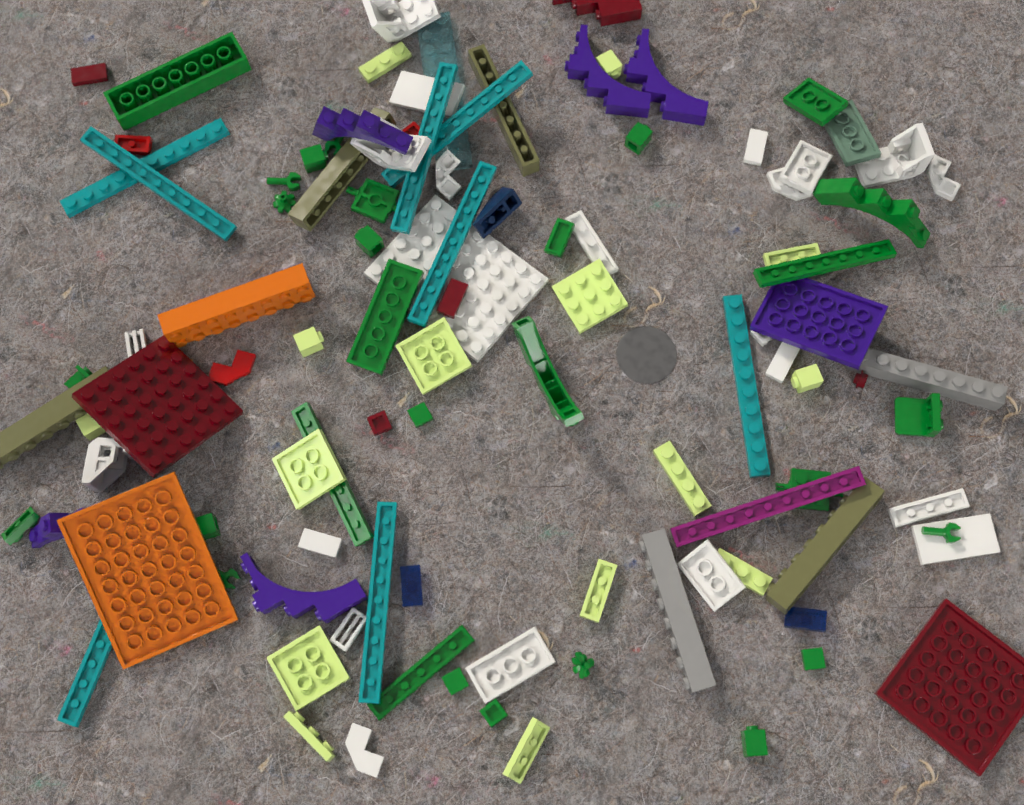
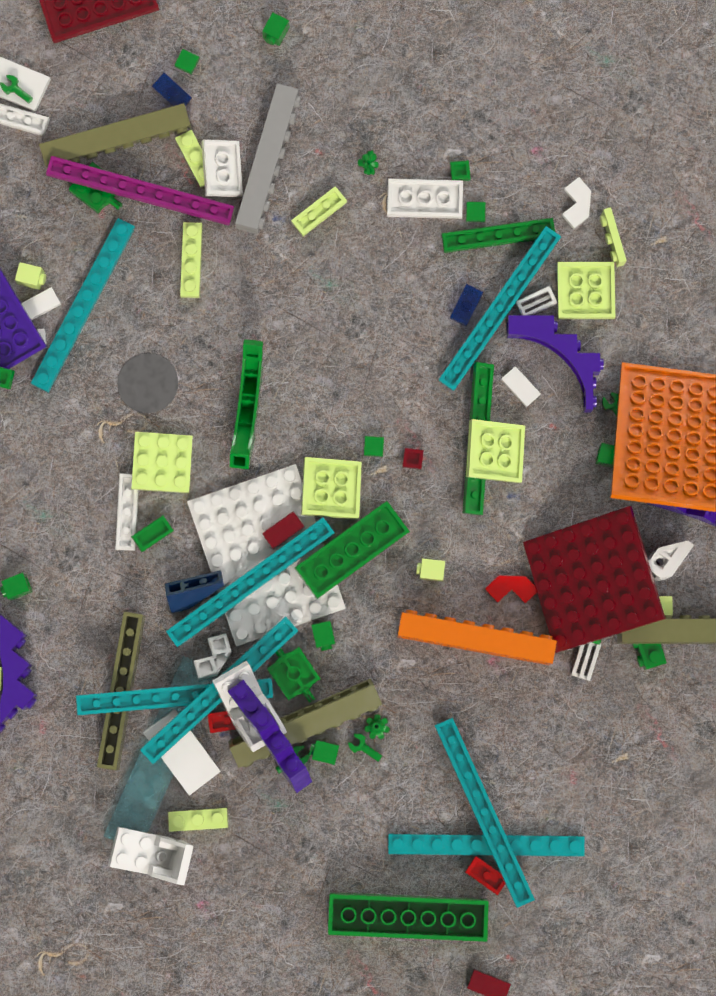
camera: 150 degrees left, 10 degrees up
yellowish green plate [503,717,550,784] -> none

